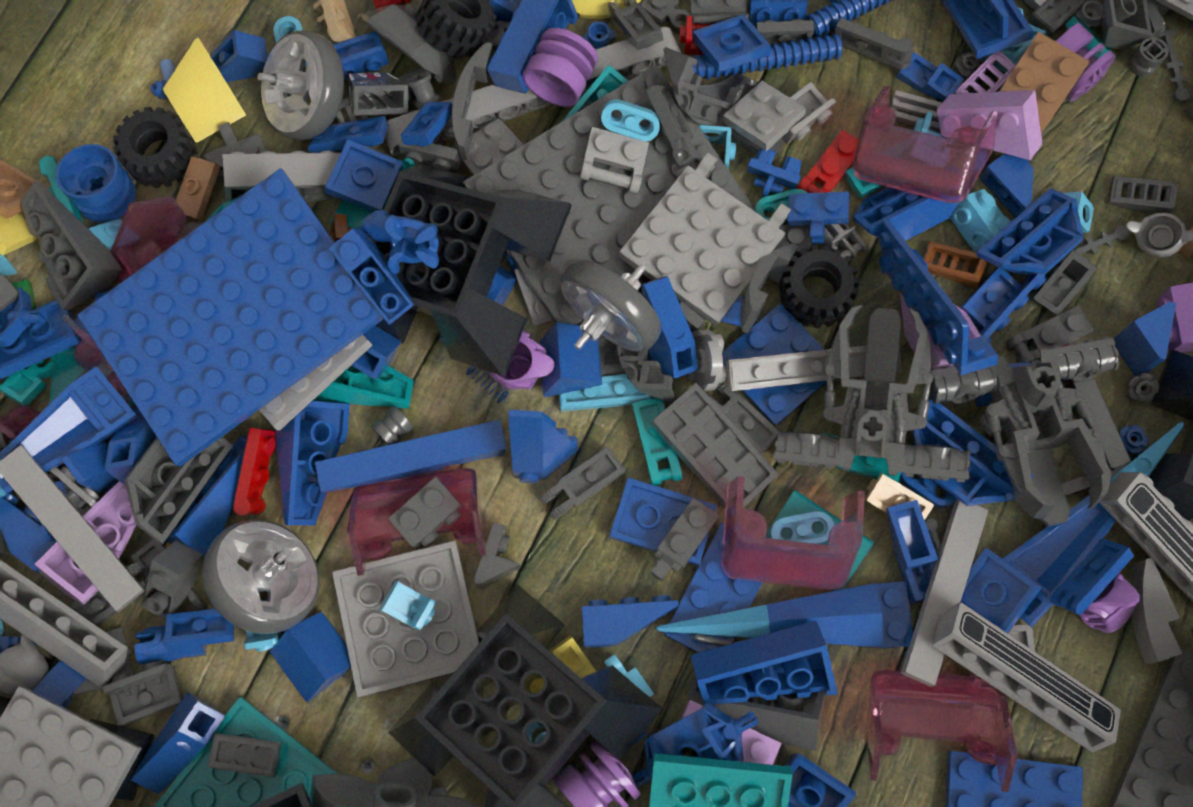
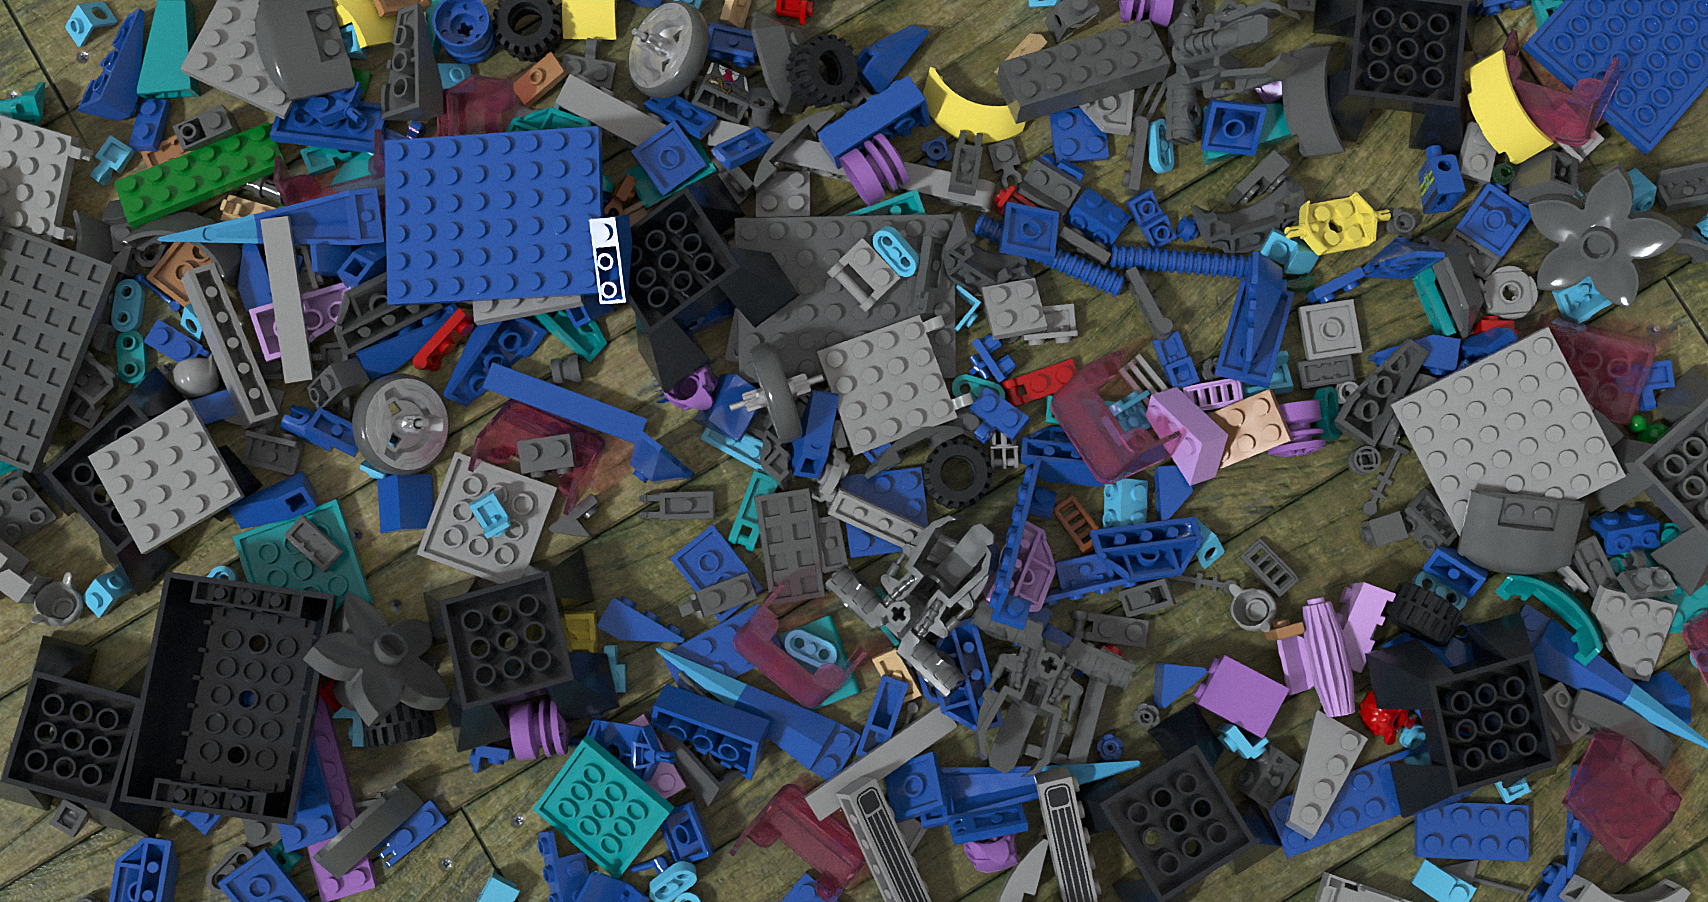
camera: 35 degrees right, 10 degrees up
blue animal [361,210,439,274] -> none

